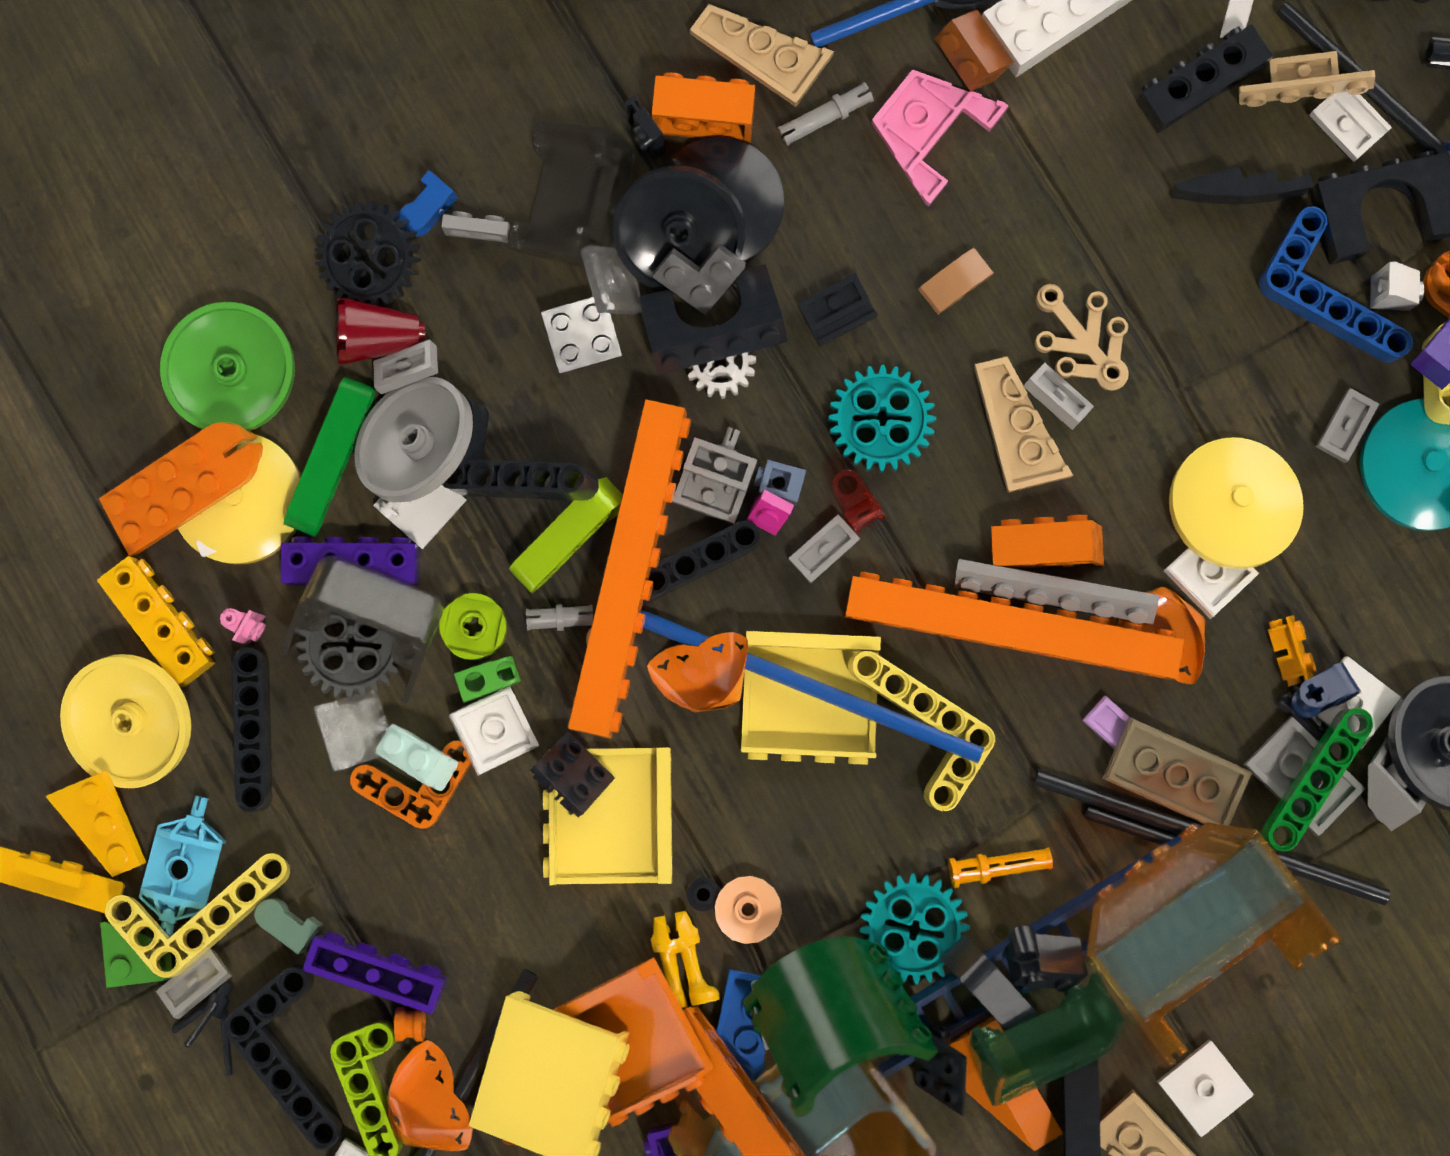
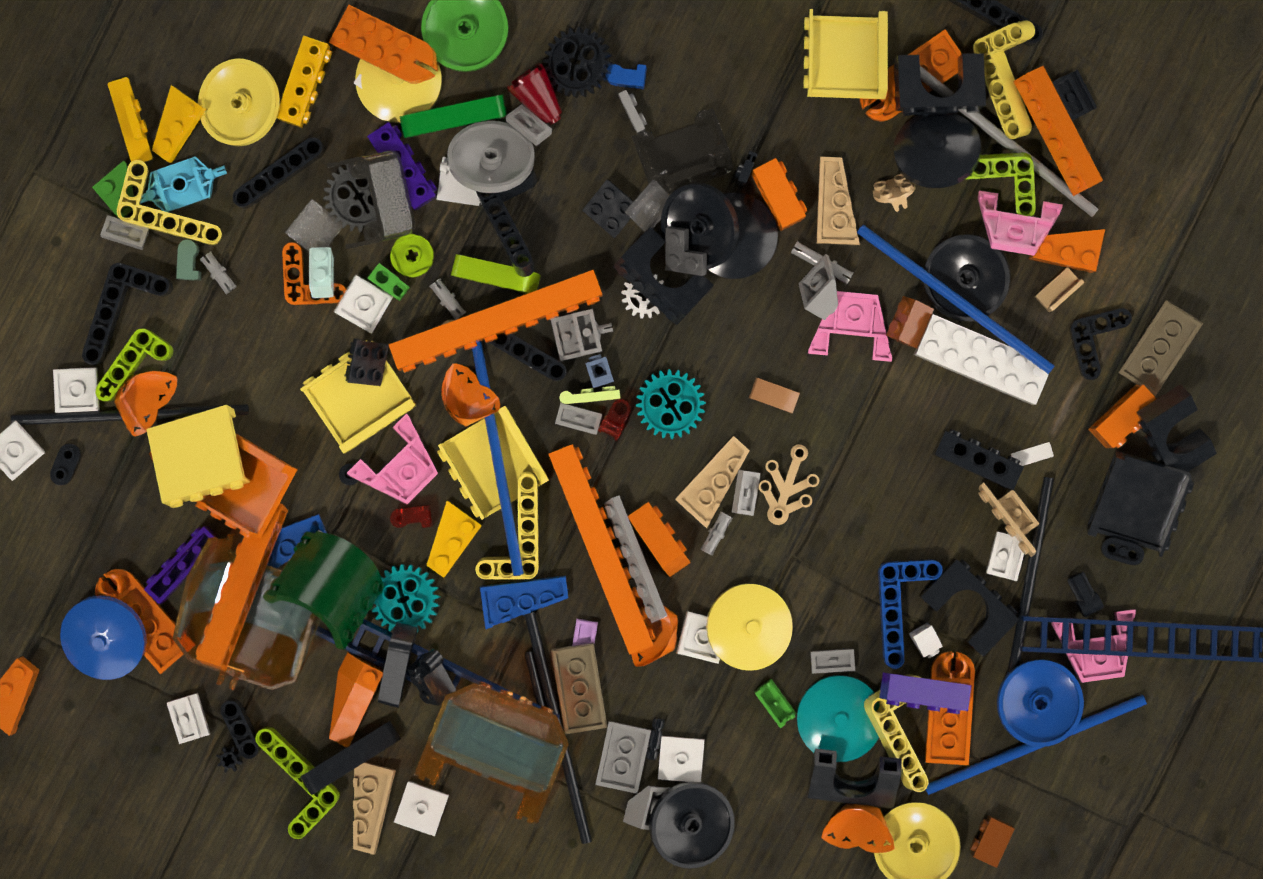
camera: 55 degrees right, 5 degrees up
black plant [172,982,233,1077] -> none
bright pink hinge [220,608,266,645] -> none
dark purple brick [303,931,448,1014] -> none
orange wheel [394,1007,426,1042] -> none
yellow piece [650,911,720,1008] -> none
light nougat dish [715,876,782,944] -> none
dark pink bracket [746,490,794,536] -> none
black plate [797,273,878,347] -> none
black hinge [915,1025,967,1116] -> none
light orange pin [948,848,1053,888] -> none
clear green windscreen [969,972,1125,1106] -> none
black slope [1169,166,1313,205] -> none
green beam [1261,708,1373,851] -> none
light orange hinge [1268,615,1316,686] -> none
dark blue piece [1291,662,1361,718] -> none
none -> light grey pin [200,252,237,294]
none -> bright pink wing [347,414,438,504]
none -> clear red leg [390,505,433,528]
none -> yellow wing [427,500,482,578]
none -> blue wing [480,576,568,629]
none -> yellowish green plate [559,386,620,404]
none -> light grey pin [701,512,733,556]
none -> bright green hinge [754,679,797,728]
none -> light grey slope [798,254,838,320]

